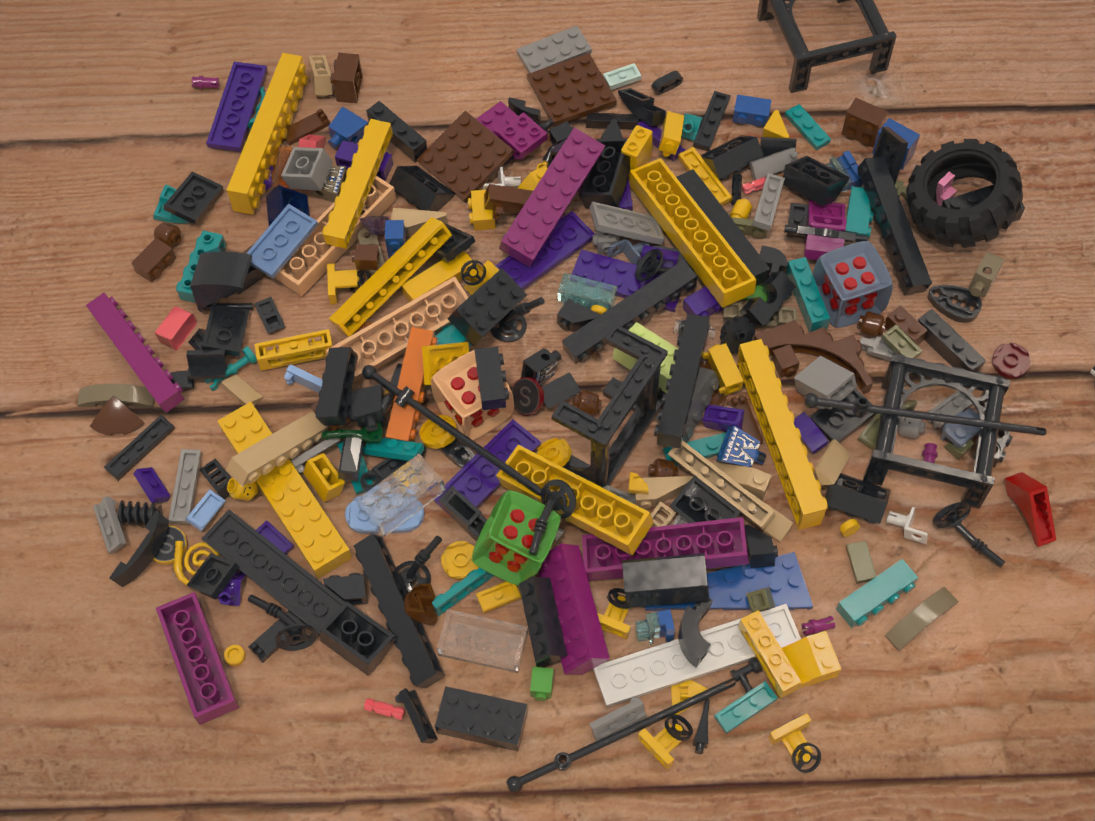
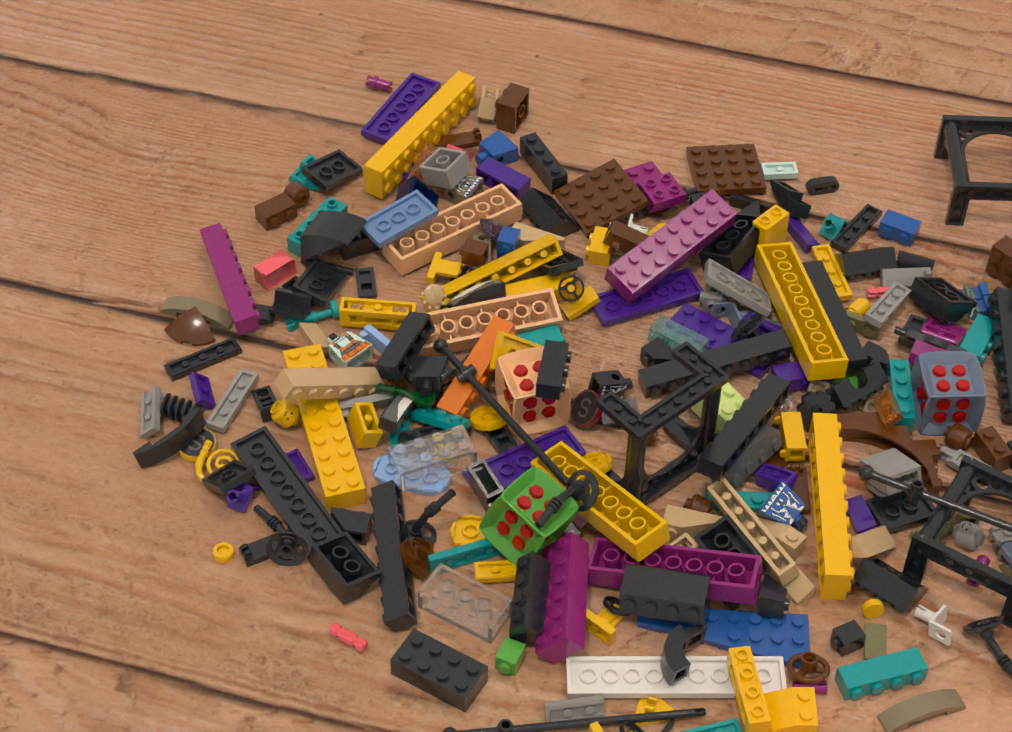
camera: 15 degrees right, 15 degrees down
magenta brick [156,592,239,725] -> none
light blue tile [185,489,226,532] -> none
yellow brick [322,119,393,249] -> none
black hinge [395,688,438,744] -> none
black brick [447,268,527,346] -> none
black dish [490,297,545,343] -> none
black slope [508,97,541,124] -> none
light grey plate [516,26,592,73] -> none
yellow tile [628,472,648,494] -> none
clear light blue hips [635,609,675,645] -> none
yellow brick [659,111,684,157] -> none
black piece [730,657,763,693] -> none
black axle [731,173,742,206] -> none
olive slope [746,587,775,613] -> none
yellow slope [762,110,789,139] -> none
reddish brown brick [771,345,800,378] -> none
teal plate [785,104,831,151] -> none
olive plate [881,325,923,359] -> none
none -> torso [327,332,373,368]
none -> tan piece [421,284,447,311]
none -> black slope [447,279,506,308]
none -> reddish brown piece [786,652,830,684]
none -> black brick [830,619,866,657]
none -> clear orange plate [873,388,904,429]

